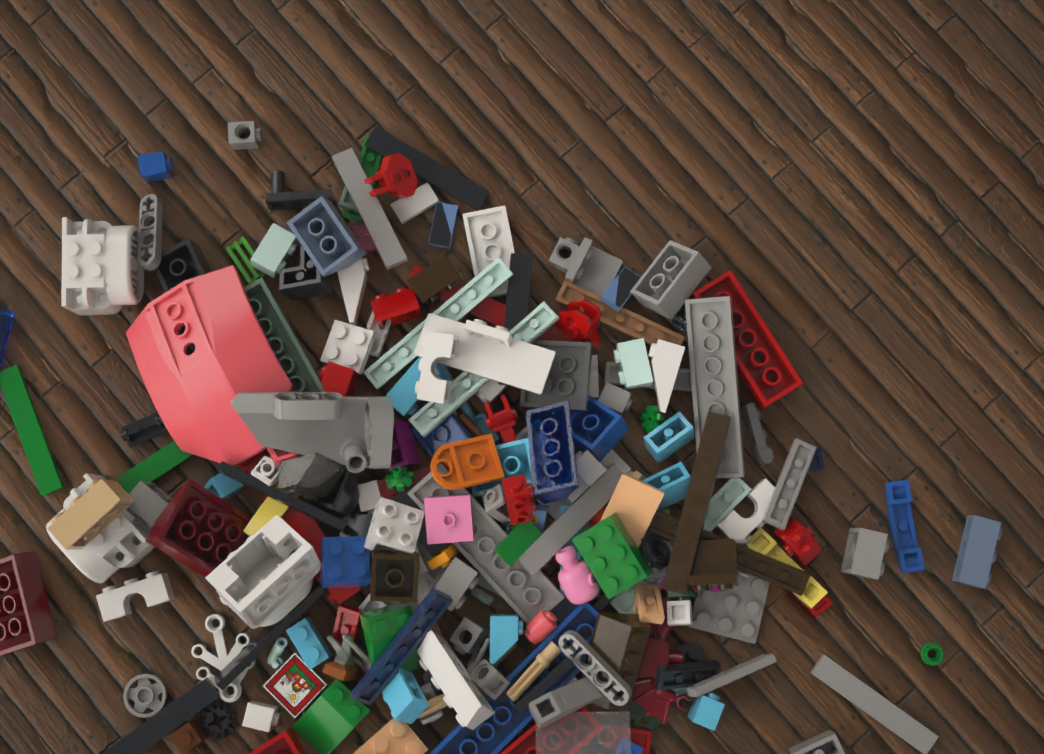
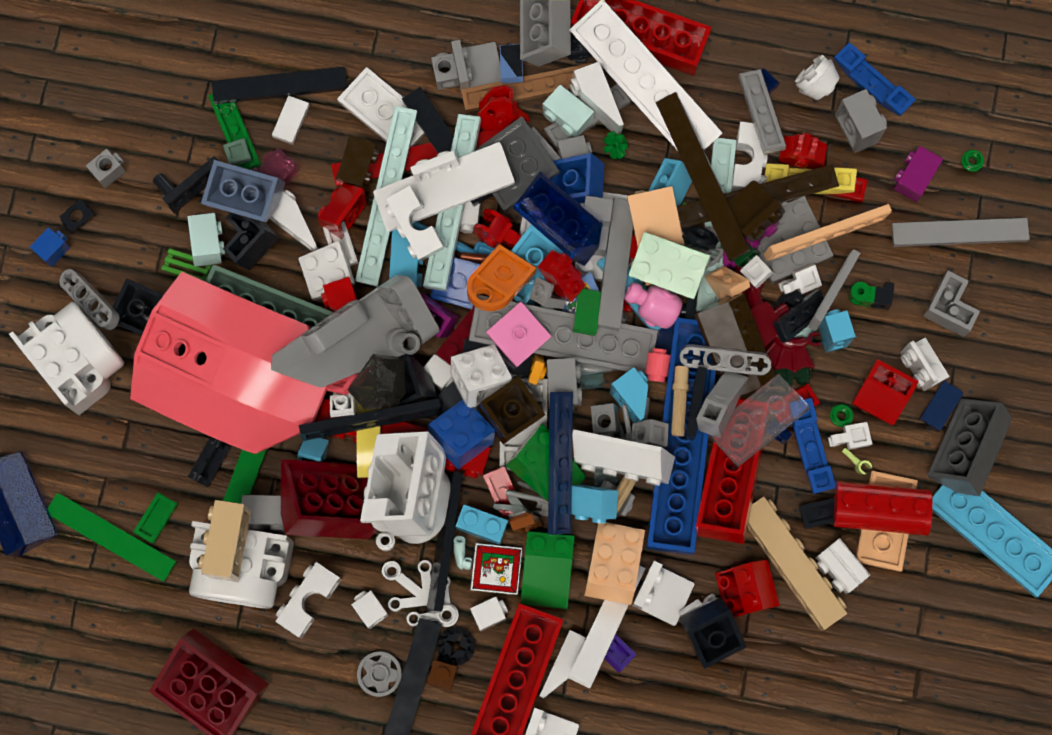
camera: 40 degrees left, 5 degrees down
light grey tile [332,148,408,270] -> none
red hinge [364,153,418,199] -> none
green plant [385,466,415,492] -> none
black tile [428,202,458,249] -> none
medium azure brick [644,411,694,464] -> none
dark grey hinge [740,403,774,465] -> none
sand blue brick [952,515,1002,589] -> none
none -> black piece [59,200,96,234]
none -> green tile [133,492,179,544]
none -> white brick [351,591,389,629]
none -> light nougat tile [763,204,892,261]
none -> white plate [778,263,822,294]
none -> white cone [795,55,840,100]
none -> leg [848,282,895,310]
none -> magenta brick [894,146,943,202]

